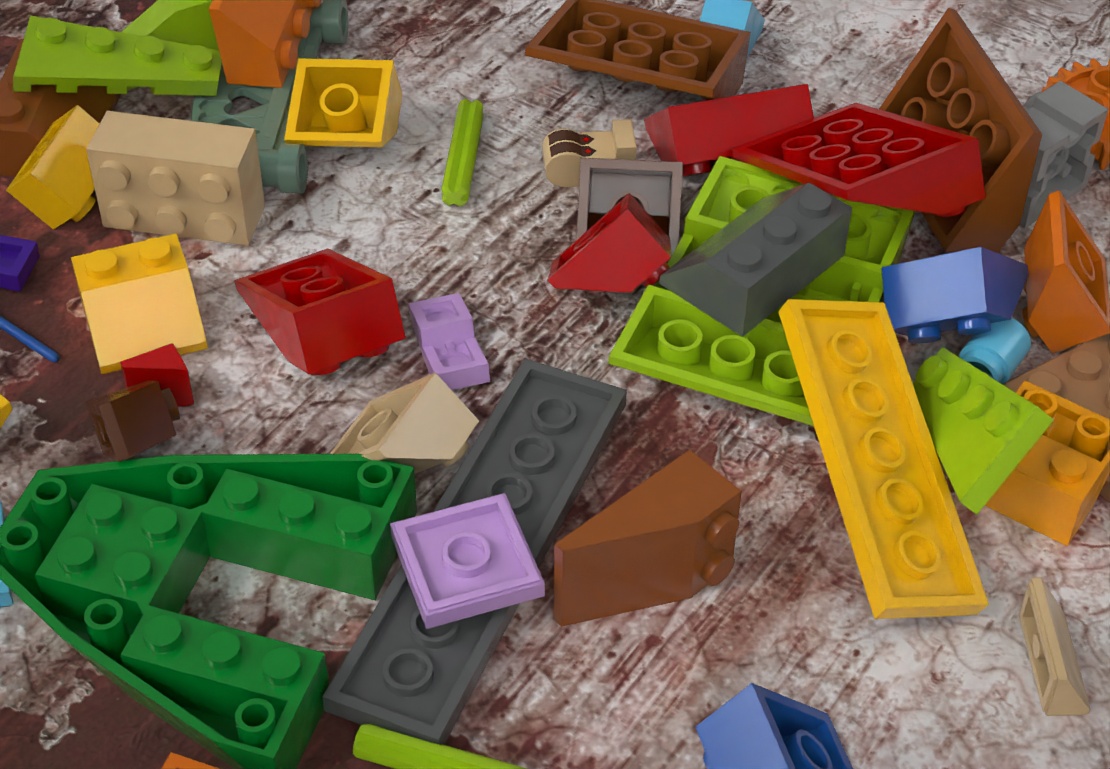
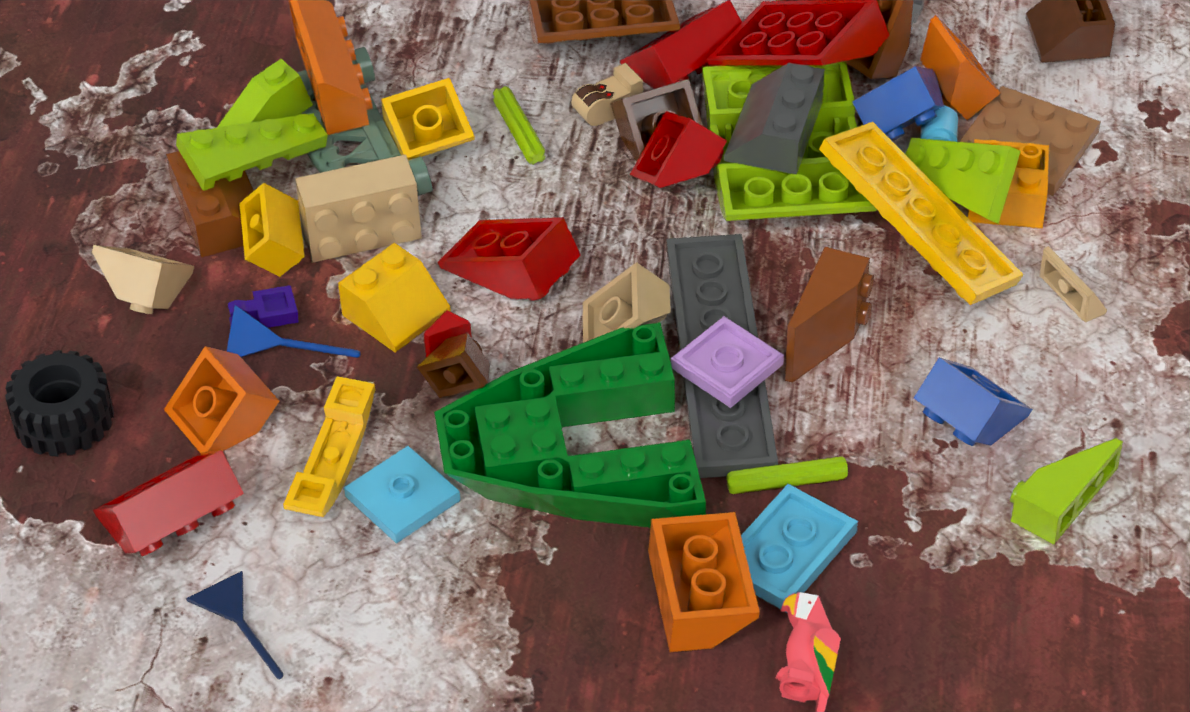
camera: 25 degrees left, 0 degrees up
lavender slope [408,293,490,390] -> none

